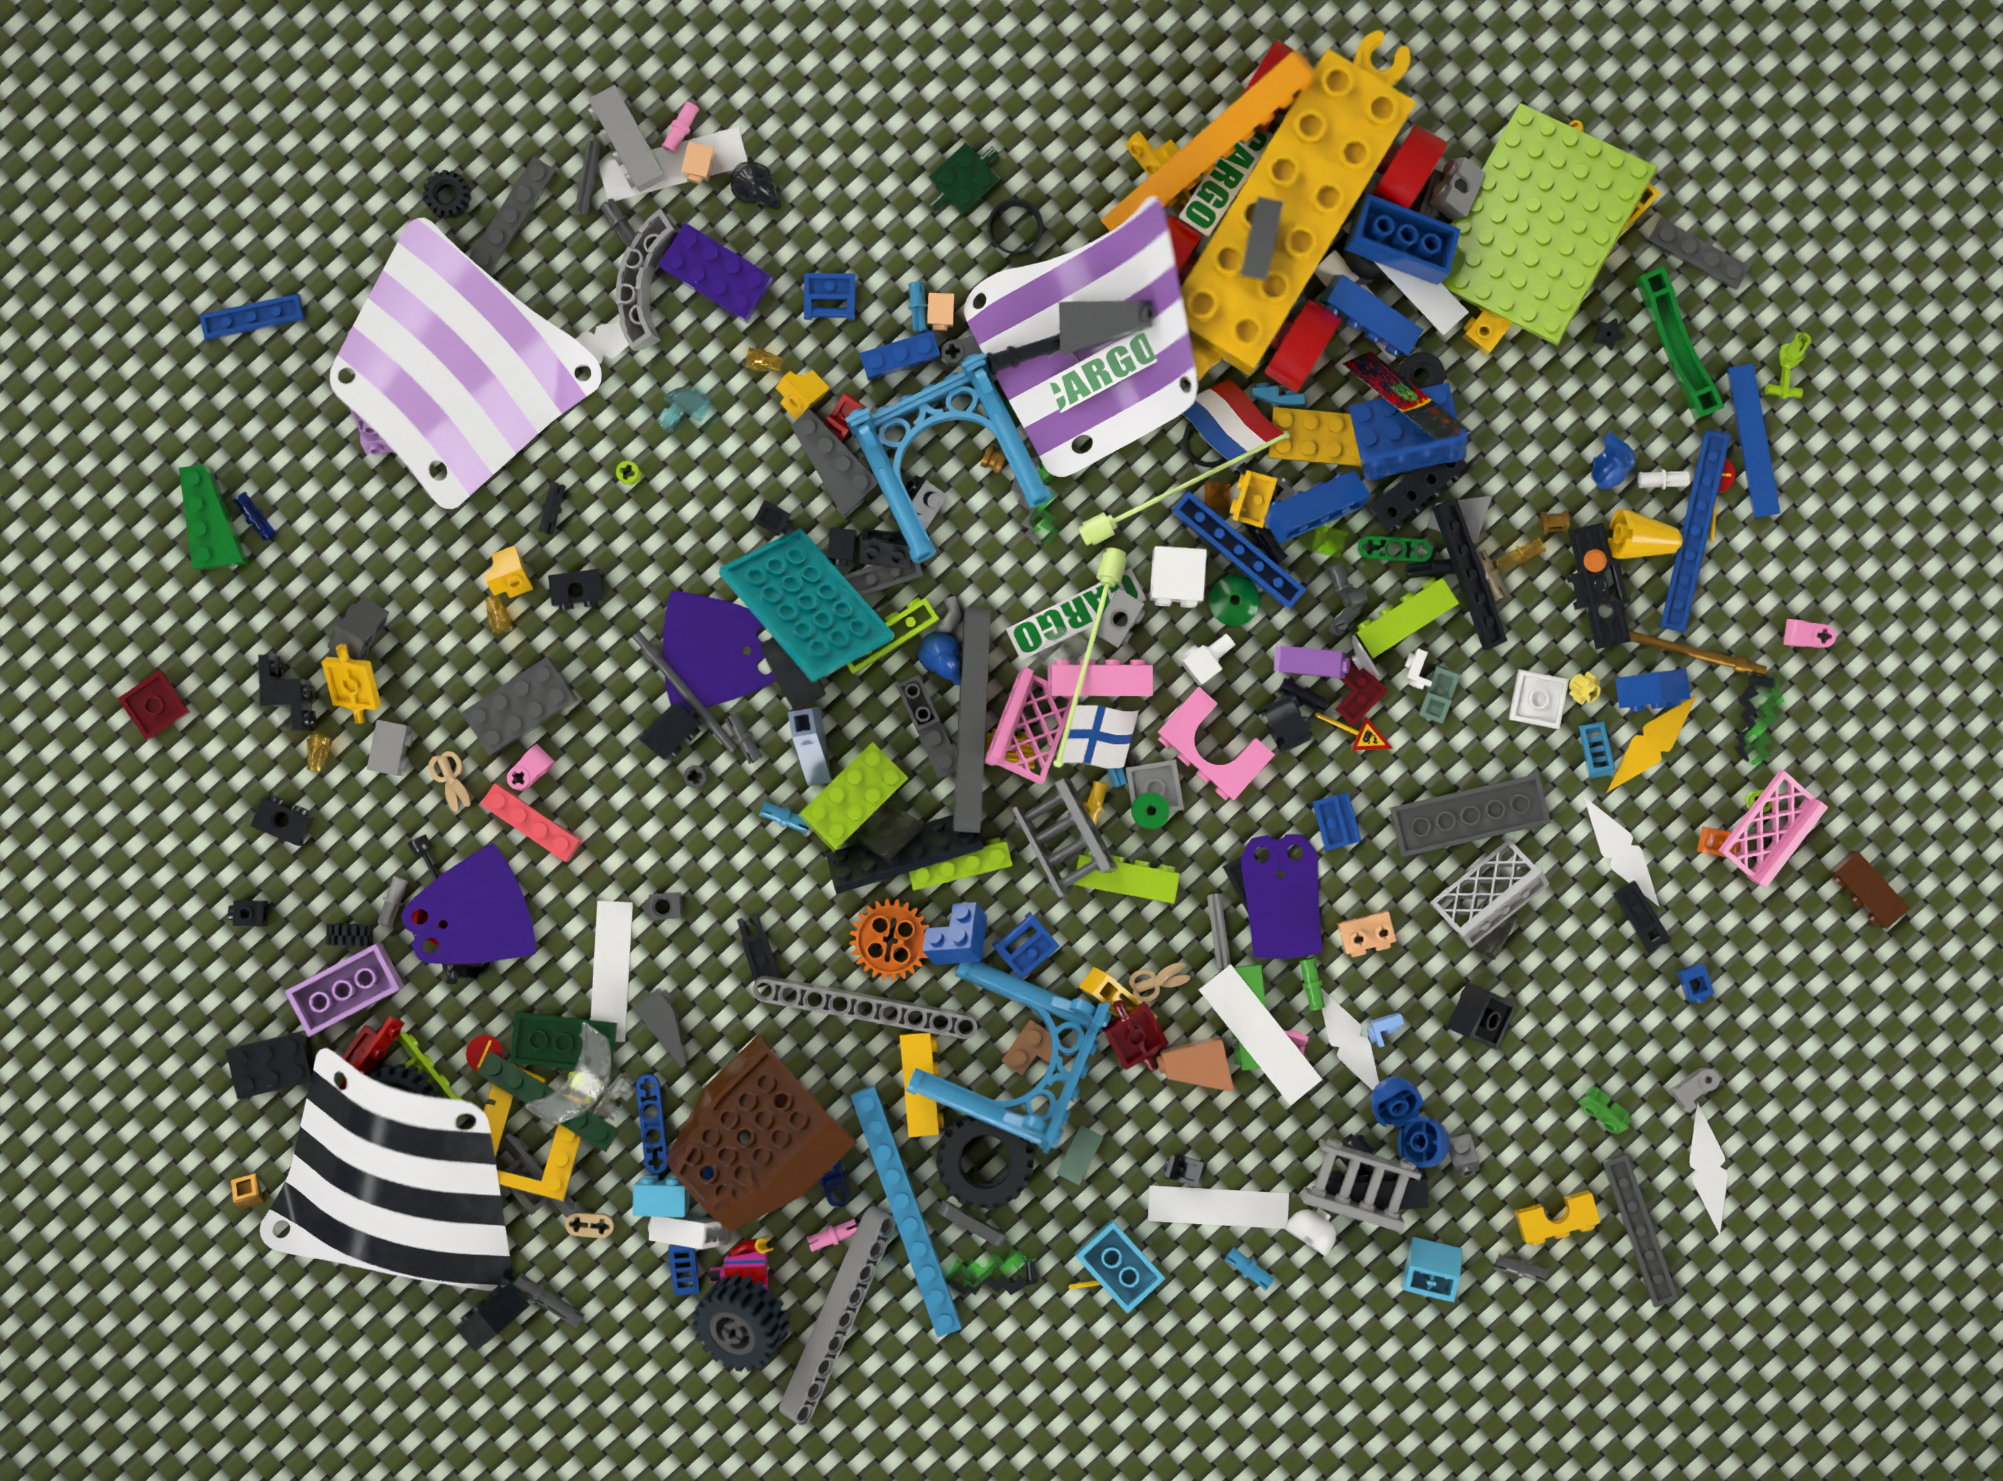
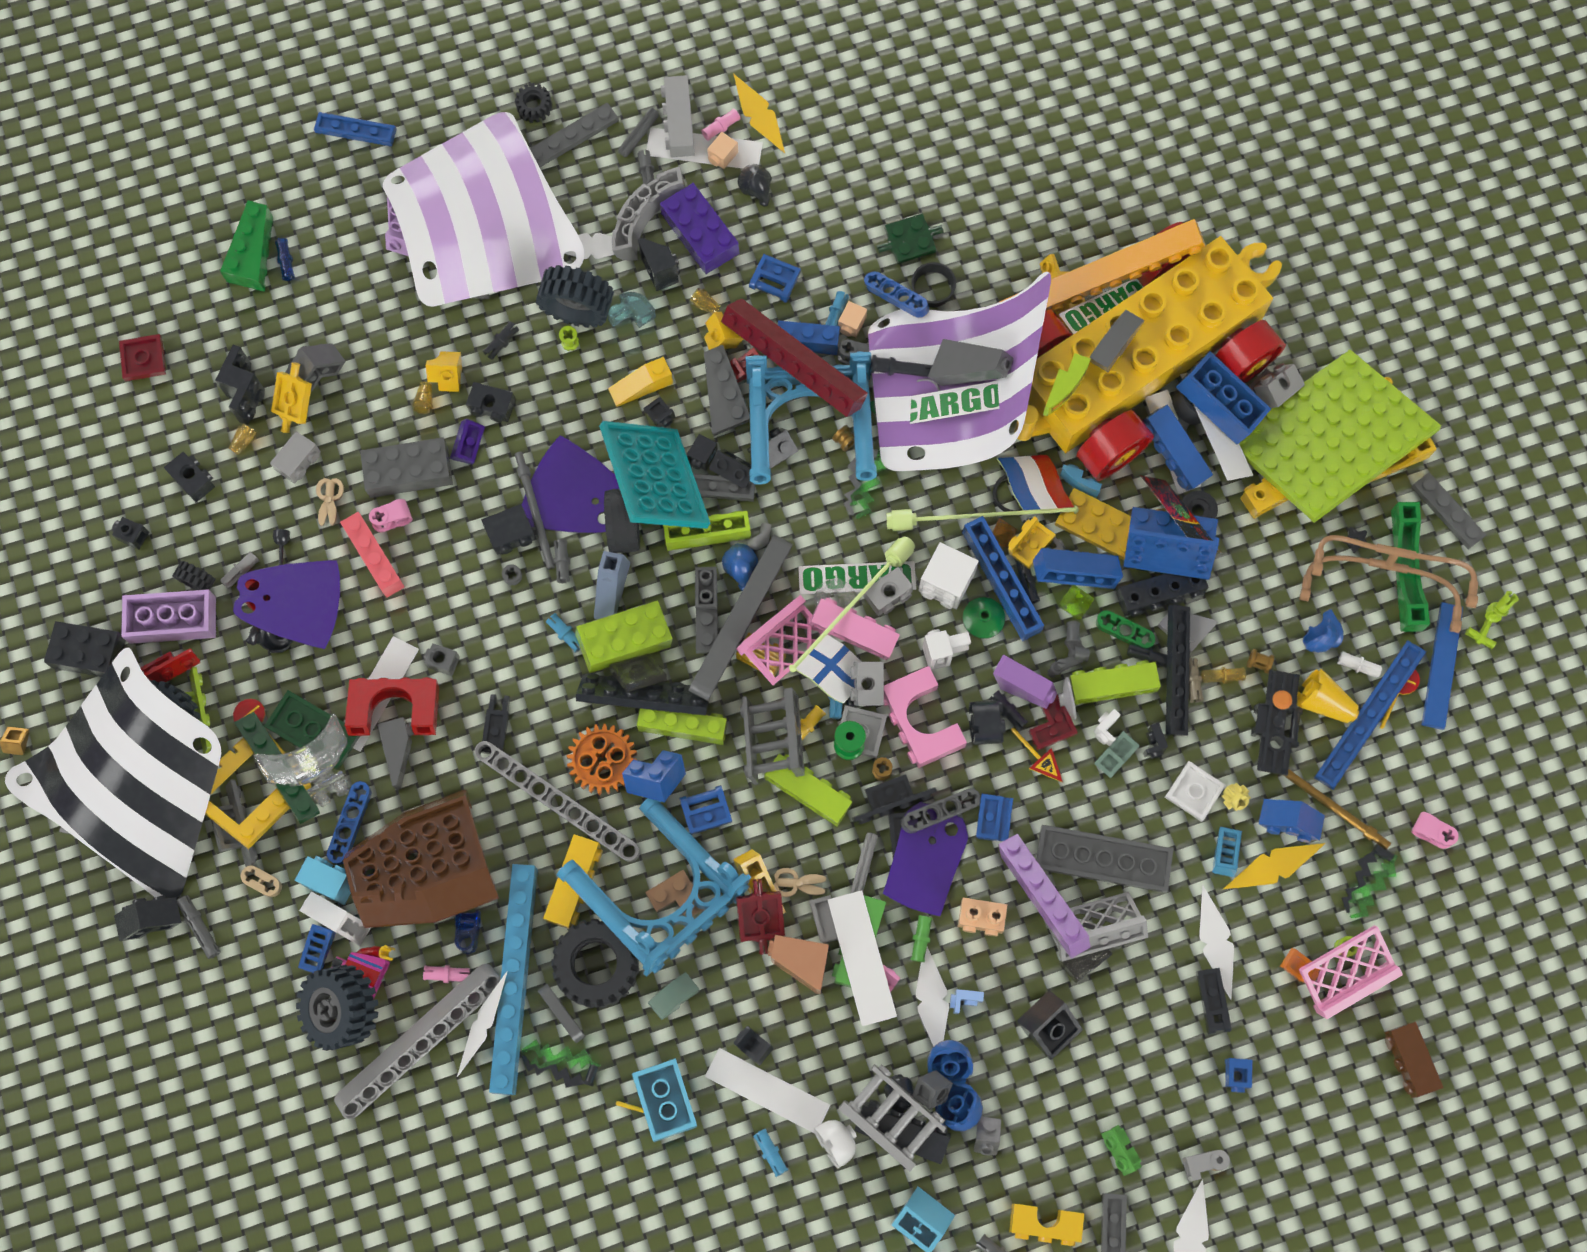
camera: 20 degrees right, 15 degrees down
none -> red arch [345,677,439,736]
none -> dark purple slope [450,418,485,465]
none -> white sticker [457,972,507,1077]
none -> black wheel [536,265,614,328]
none -> yellow slope [608,357,673,407]
none -> black slope [638,238,680,291]
none -> dark red brick [721,298,868,417]
none -> yellow sticker [733,73,785,153]
none -> light grey tile [809,895,838,944]
none -> light grey brick [850,662,884,706]
none -> black bracket [852,774,937,824]
none -> blue beam [864,271,929,318]
none -> pearl gold bush [872,757,893,781]
none -> dark grey beam [901,788,981,833]
none -> dark grey brick [912,1070,953,1110]
none -> medium lavender brick [998,834,1091,958]
none -> lime slope [1043,353,1091,416]
none -> black bracket [1143,723,1168,759]
none -> medium nougat bar [1299,535,1478,633]

